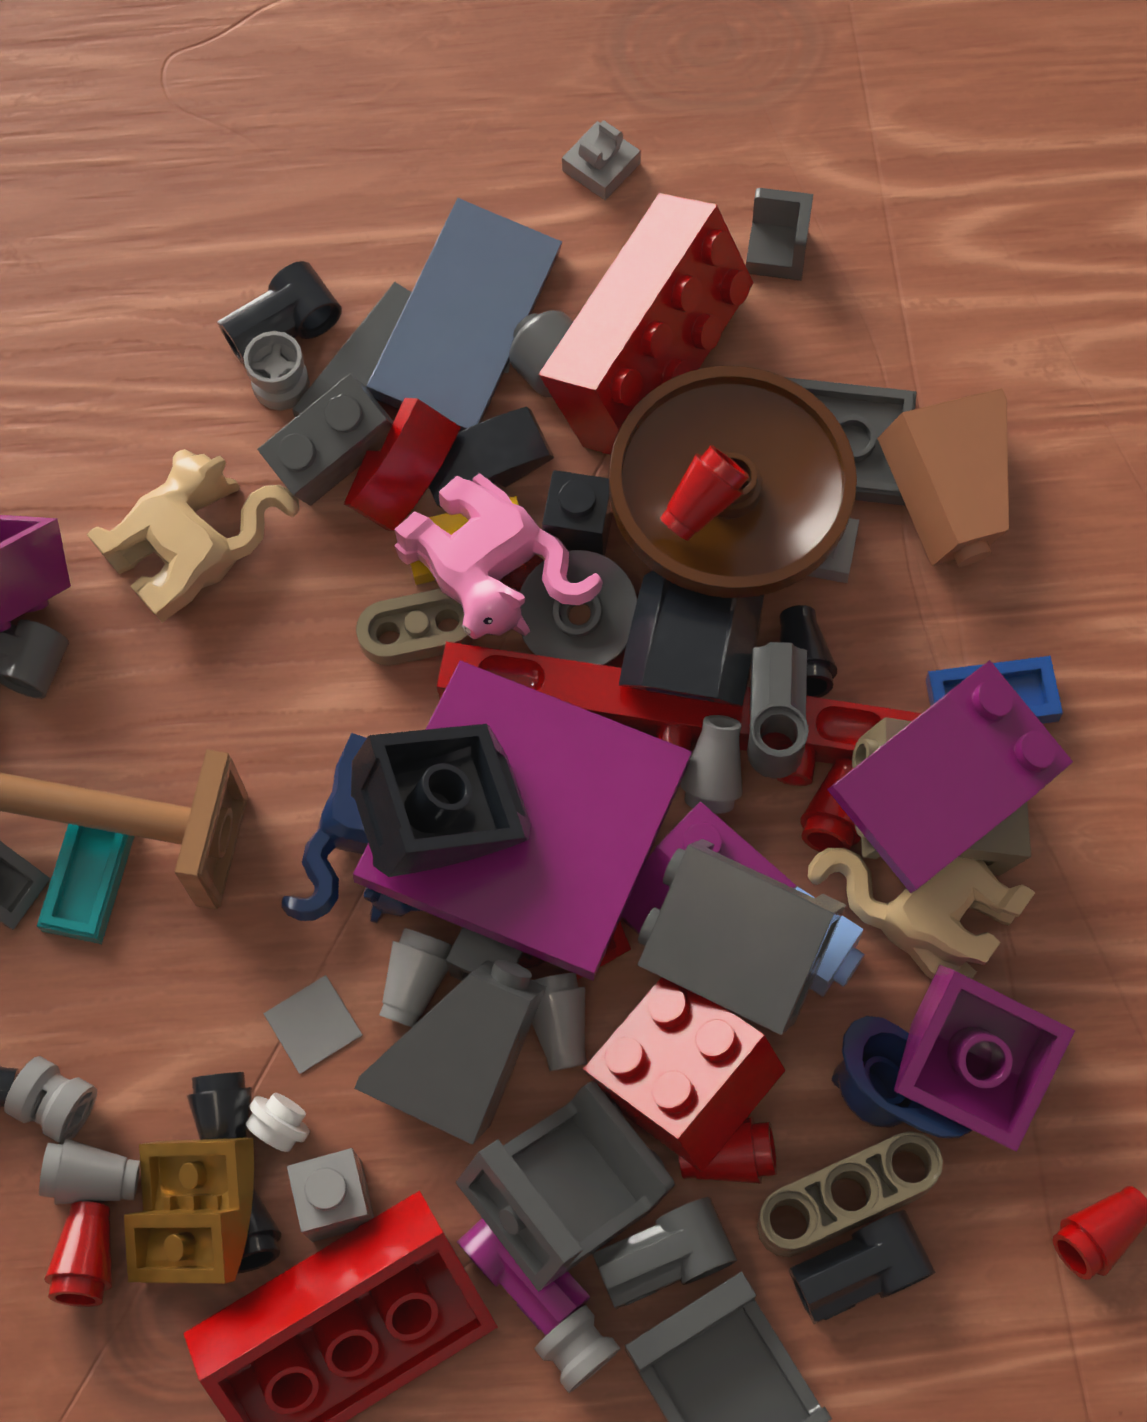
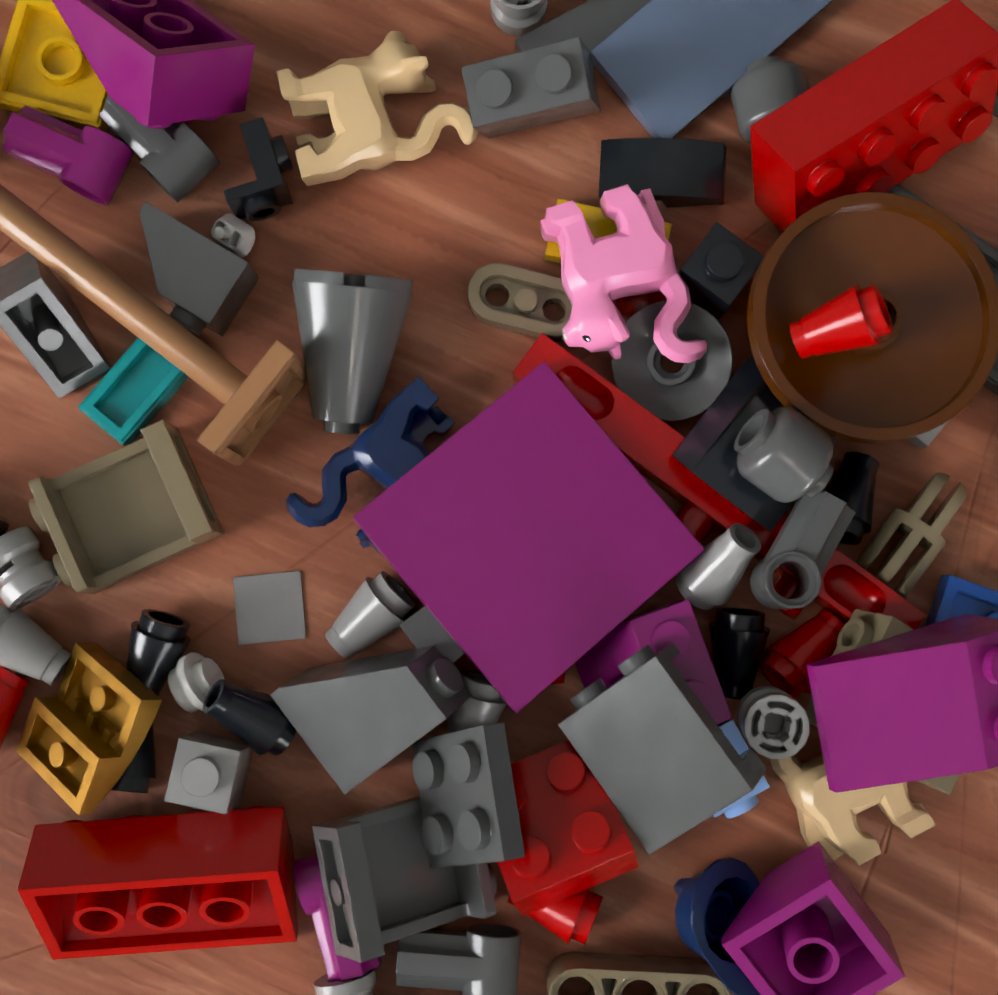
camera: 20 degrees right, 15 degrees up
red slope [344,398,461,531] -> none
black slope [351,724,531,877] -> none
none -> dark tan panel [28,419,225,594]
none -> dark grey slope [139,202,259,337]
none -> black cone [203,679,297,756]
none -> white rock [211,213,255,258]
none -> black bracket [224,117,293,221]
none -> dark grey cone [292,269,413,434]
none -> dark grey plate [412,723,525,868]
none -> black cone [709,607,770,699]
none -> dark grey head [734,407,833,503]
none -> light grey wheel [736,686,809,759]
none -> dark tan arm [856,473,967,599]

